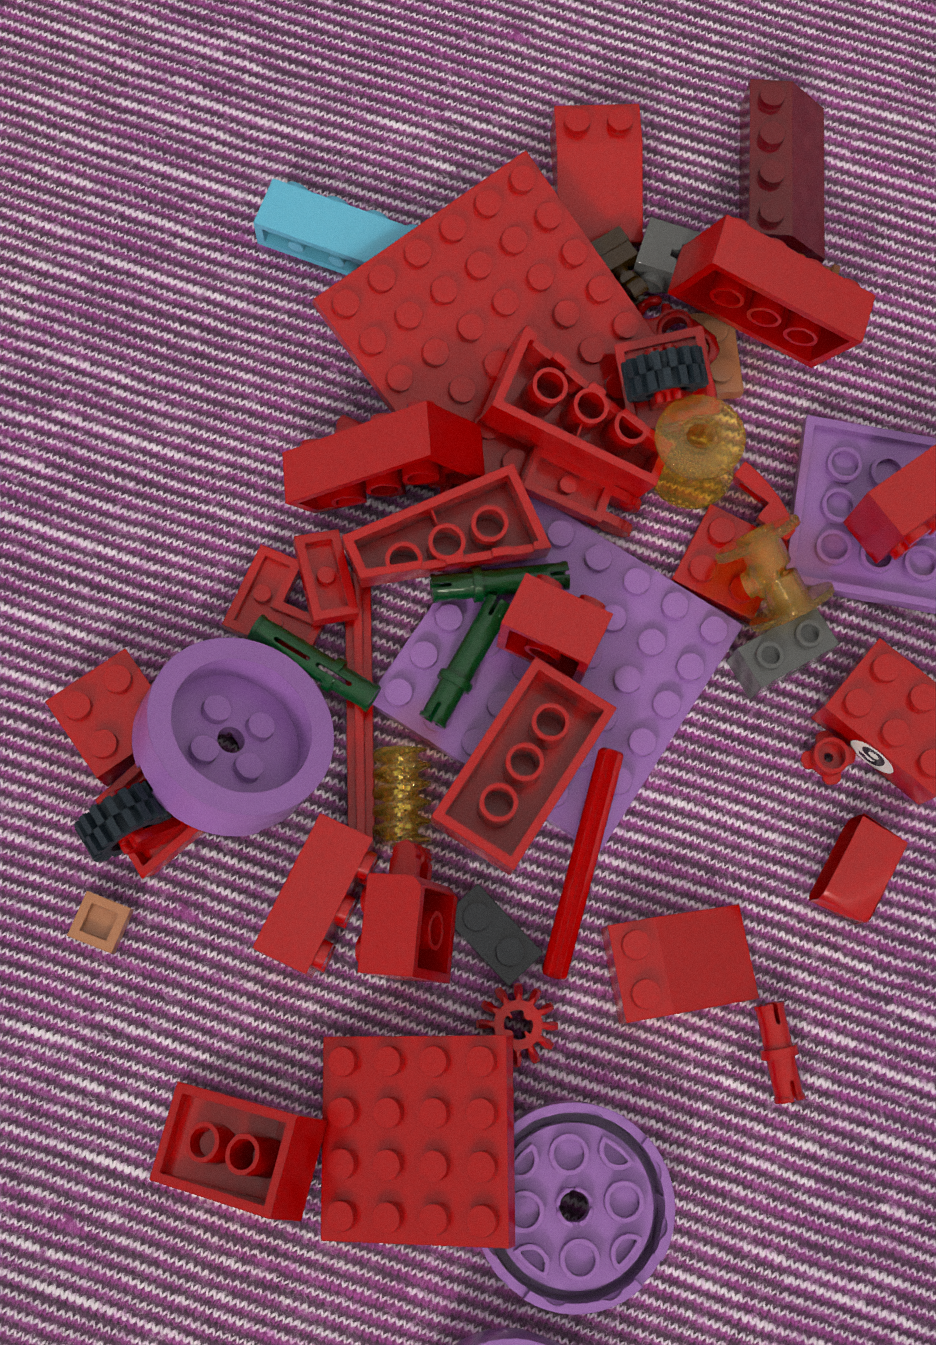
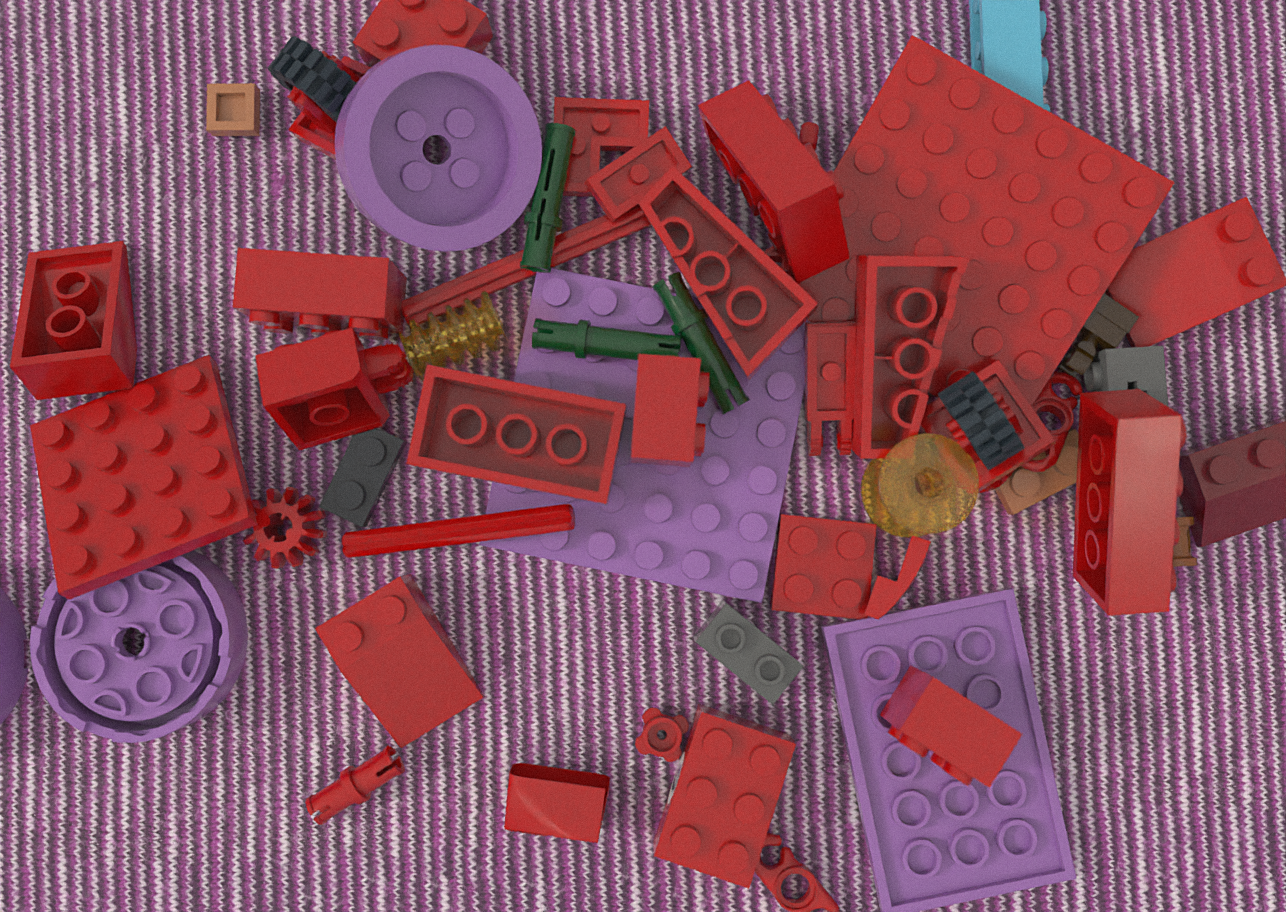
camera: 75 degrees right, 10 degrees up
clear yellow hose [715,514,835,632] -> none

